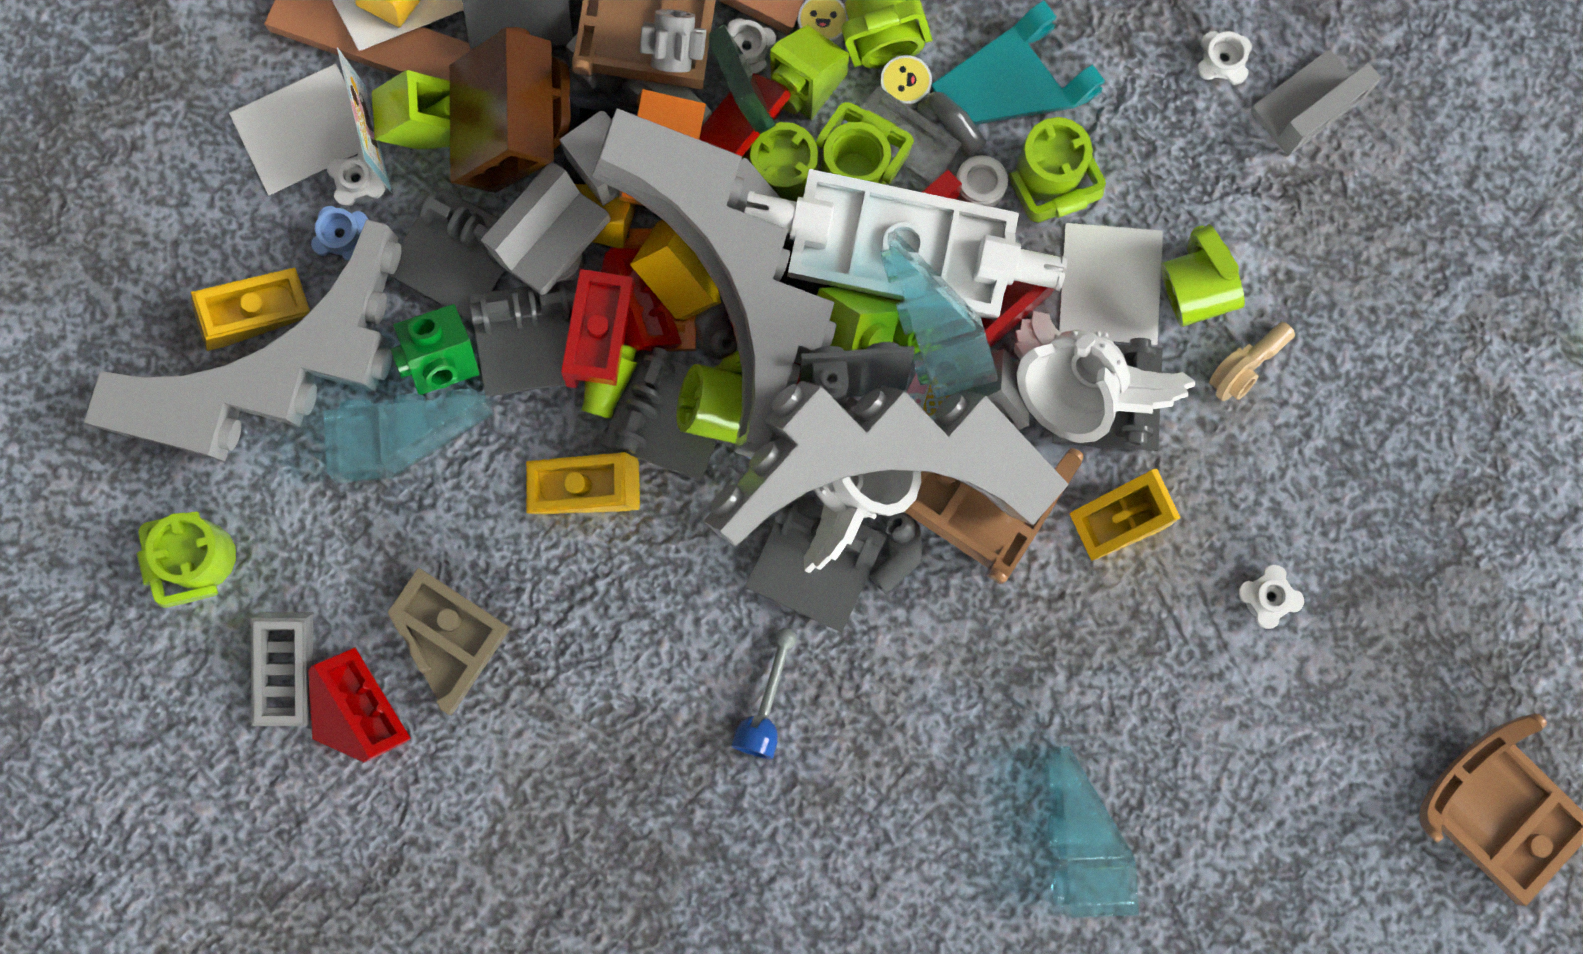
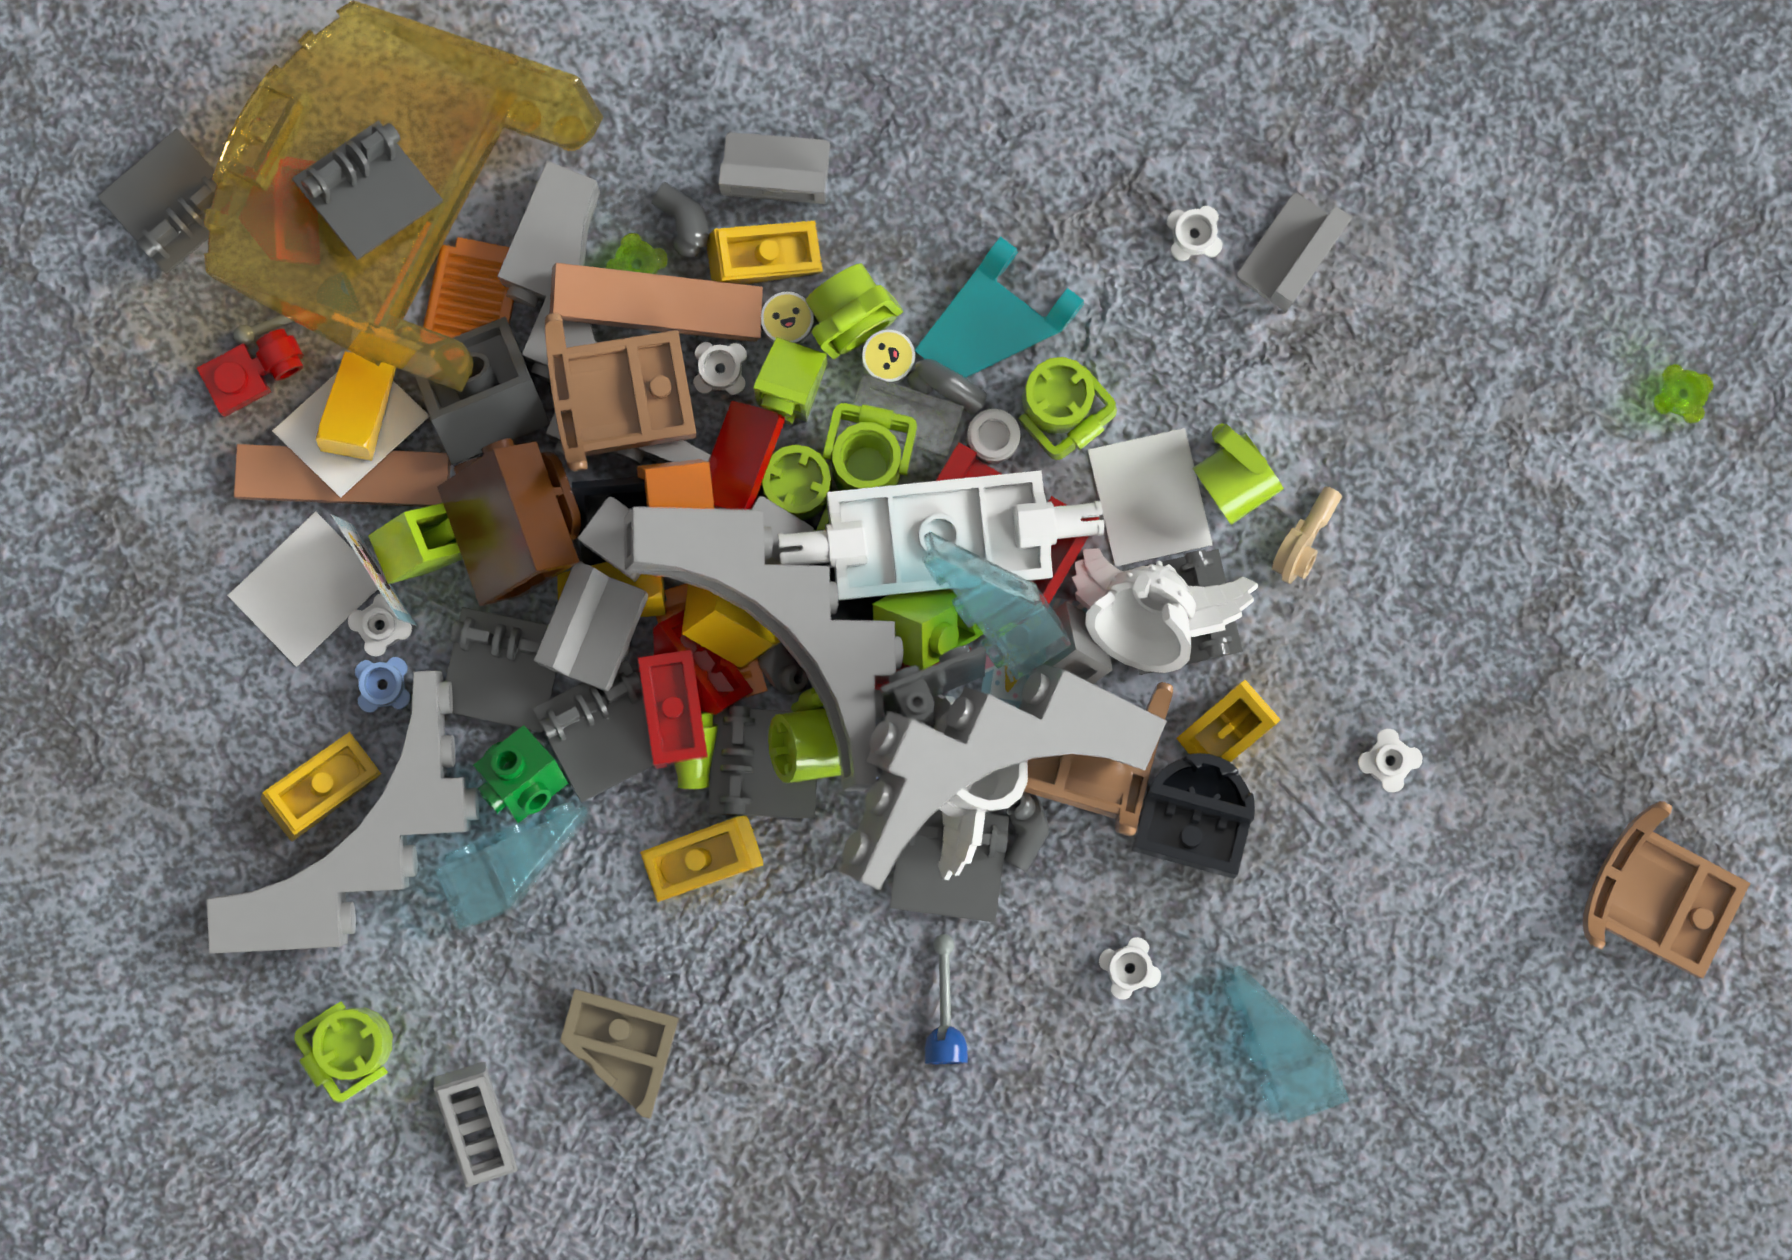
camera: 20 degrees left, 5 degrees up
red slope [308,647,411,763] -> none
light grey gear [639,9,706,73] -> none
clear green tile [708,24,776,134] -> none
none -> white plate [1099,937,1161,999]
none -> black slope [1131,753,1255,879]

